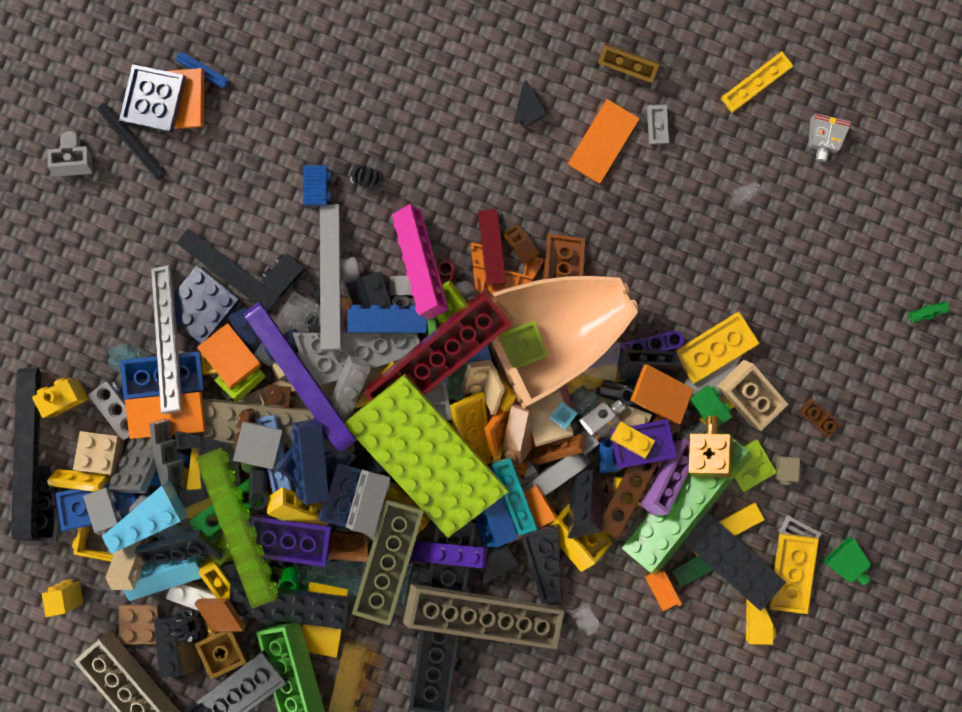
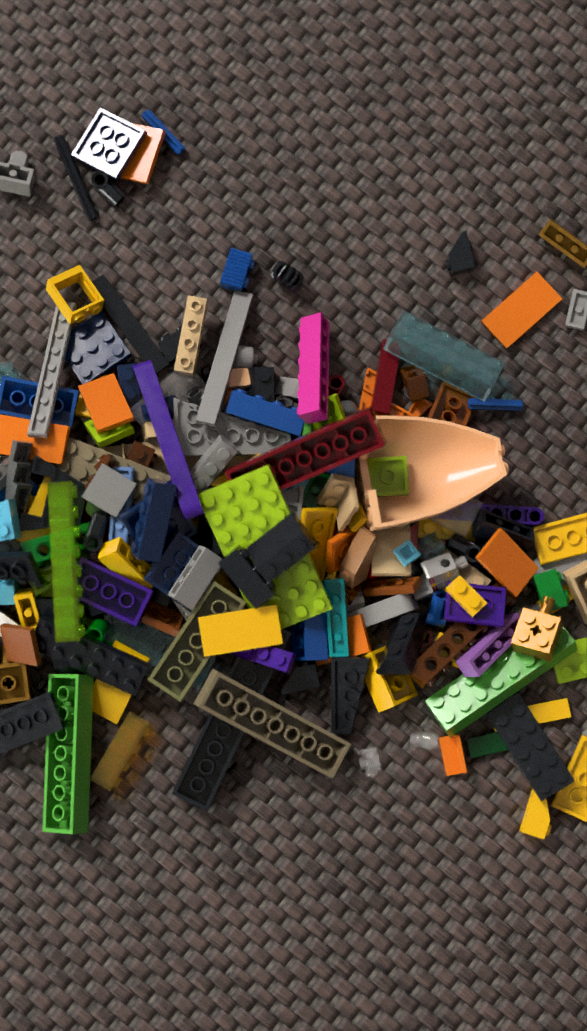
camera: 15 degrees right, 5 degrees down
none -> yellow window [46,265,104,324]
none -> black piece [91,171,126,208]
none -> tan brick [174,295,208,378]
none -> yellow tile [198,605,283,657]
none -> black brick [218,545,277,609]
none -> light nougat slope [228,368,251,390]
none -> black slope [247,512,318,583]
none -> clear light blue brick [383,311,505,402]
none -> clear cone [410,731,439,751]
none -> blue axle [467,398,523,411]

